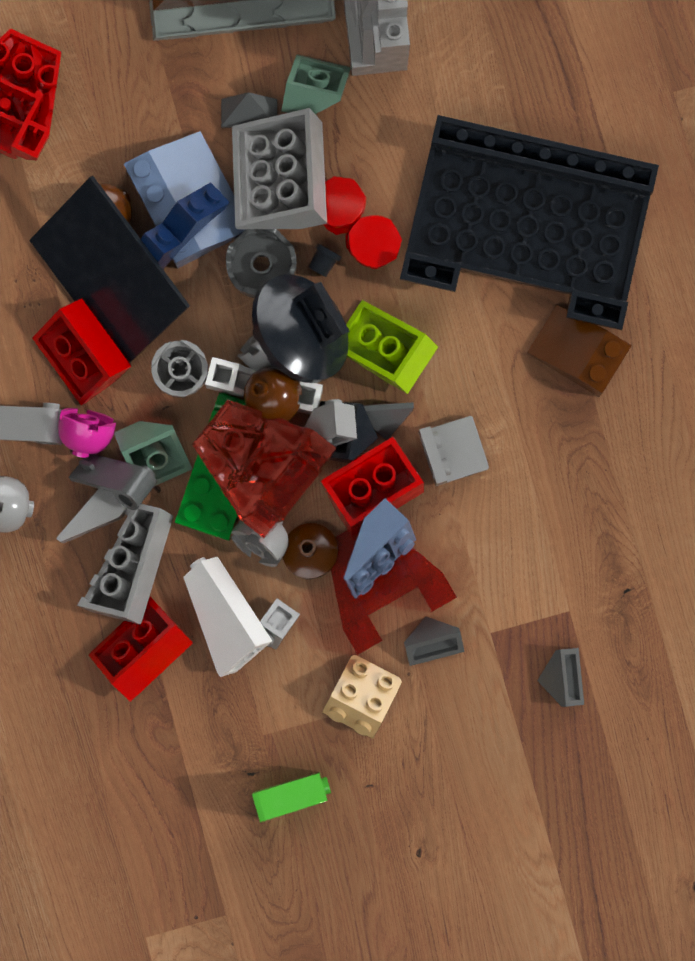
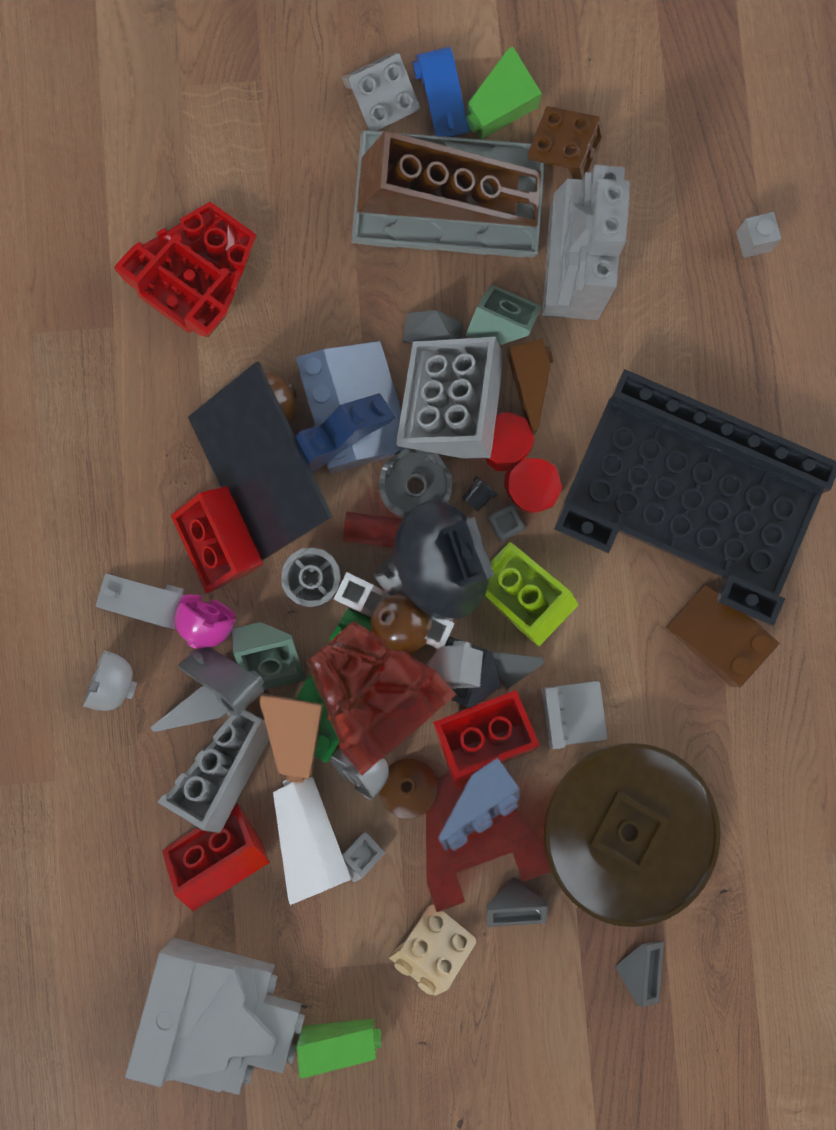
camera: 10 degrees right, 0 degrees up
none -> light grey panel [125,937,305,1095]
none -> nougat slope [260,694,324,783]
none -> clear red plate [343,511,402,548]
none -> dark grey tile [487,503,526,543]
none -> reddish brown slope [507,338,553,435]
none -> dark brown dish [544,743,720,927]

